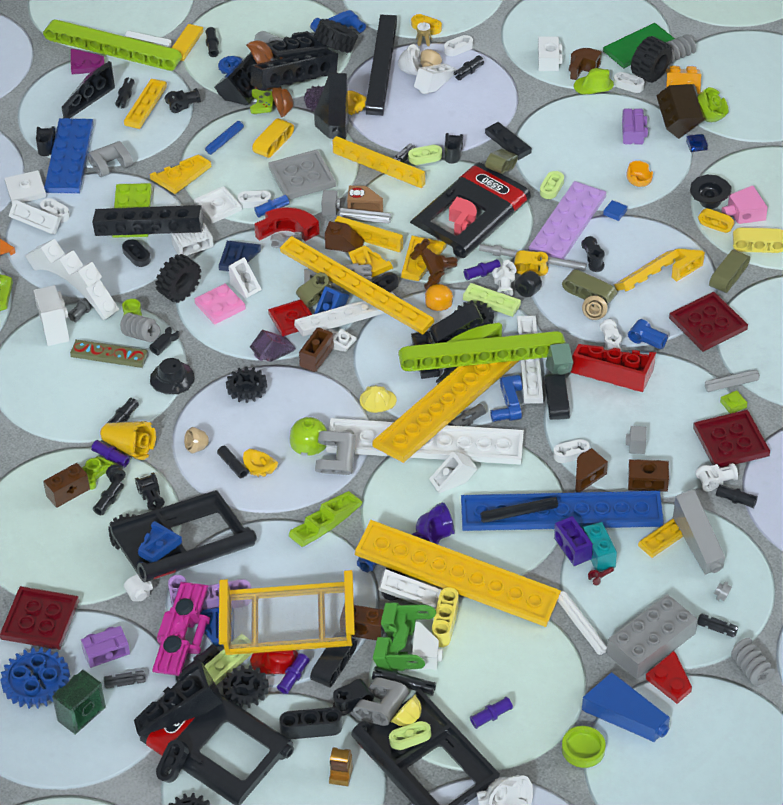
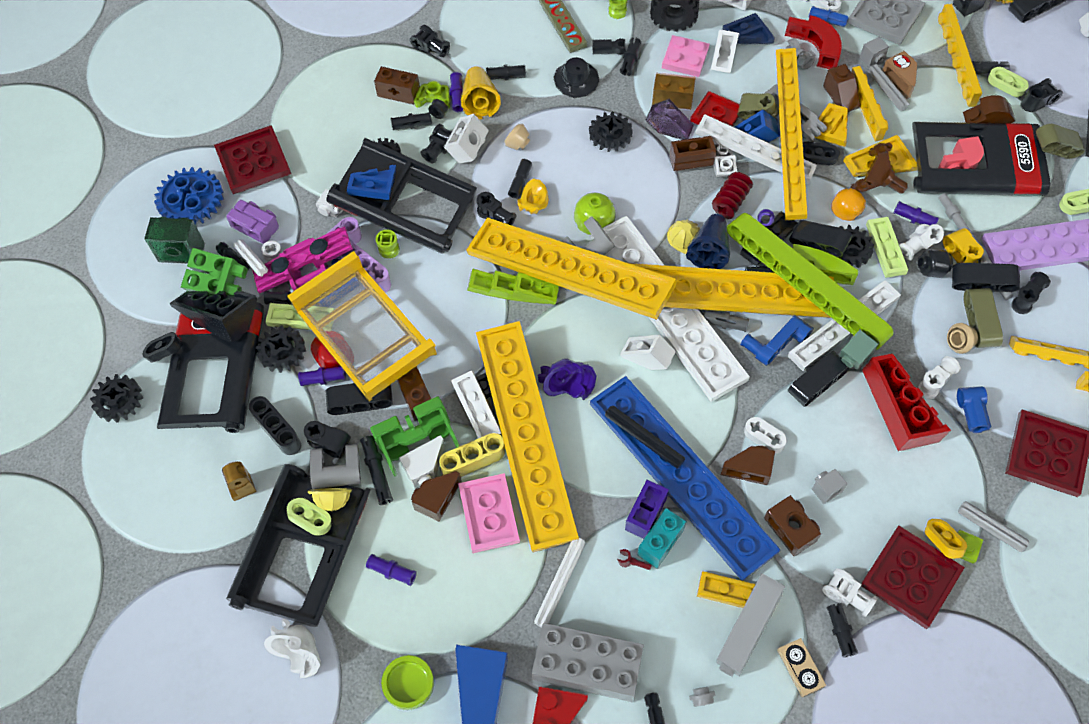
camera: 55 degrees right, 15 degrees up
light grey piece [120,313,160,342] -> none
none -> bright green hips [181,248,248,295]
none -> white axle [234,240,268,277]
none -> white bush [261,241,282,261]
none -> lime wheel [376,229,400,259]
none -> black connector [410,25,450,57]
none -> reddish brown slope [411,471,462,522]
none -> white brick [444,114,489,164]
none -> bright pink plate [458,473,520,553]
none -> yellow plate [466,218,677,320]
none -> black connector [477,192,516,225]
none -> black pin [620,37,642,76]
none -> pearl gold slope [652,72,696,110]
none -> dark blue cone [686,214,730,269]
none -> dark red piece [712,172,753,219]
none -> dark purple pin [757,209,775,226]
none -> tile [777,638,826,698]
none -> yellow plate [925,519,967,559]
none -> black beam [952,263,1020,292]
none -> reddish brown brick [963,95,1016,123]

